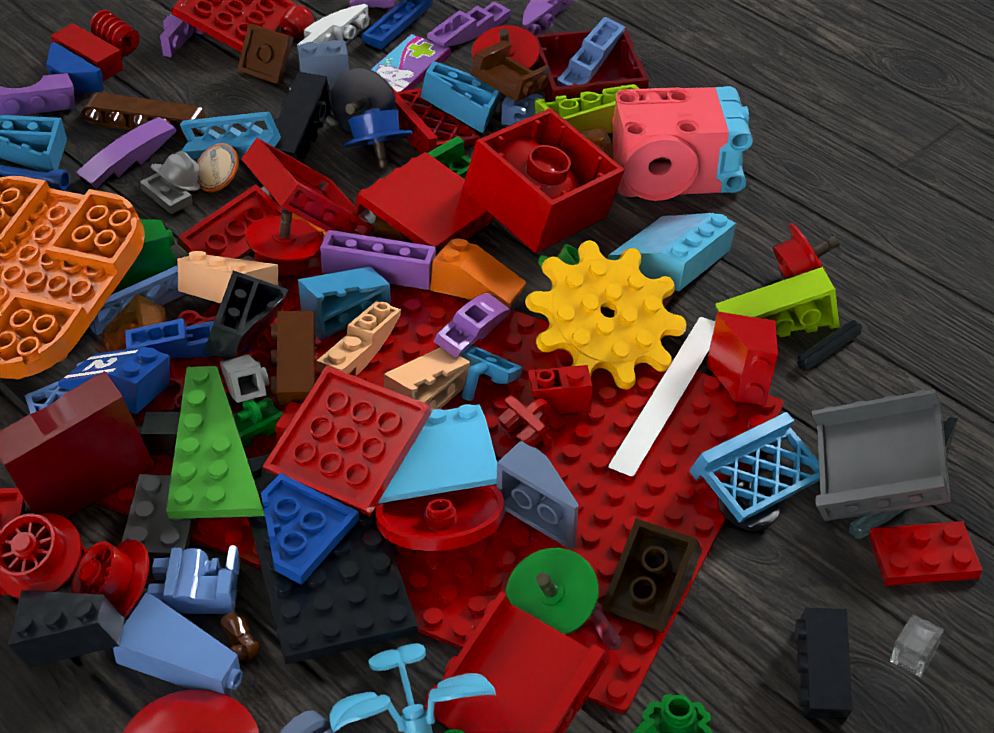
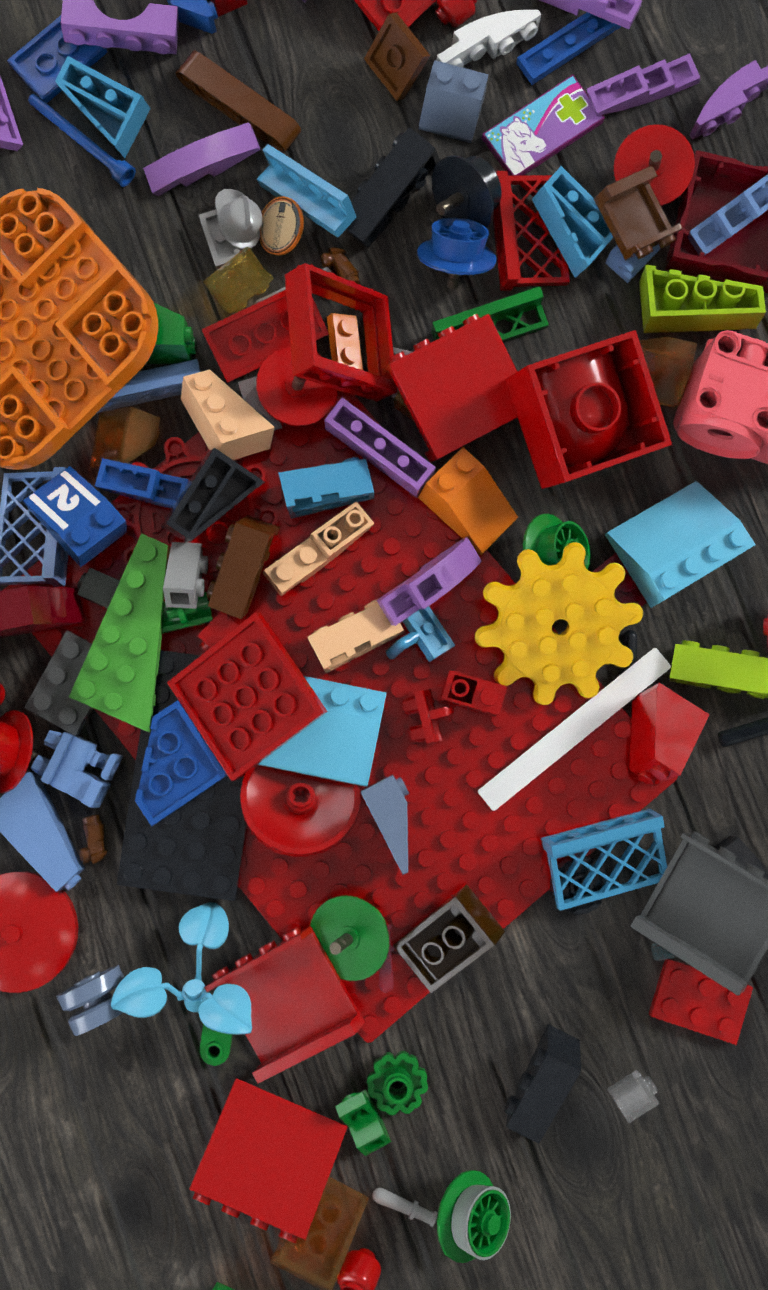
camera: 20 degrees right, 40 degrees up
none -> clear yellow bracket [203,246,274,313]

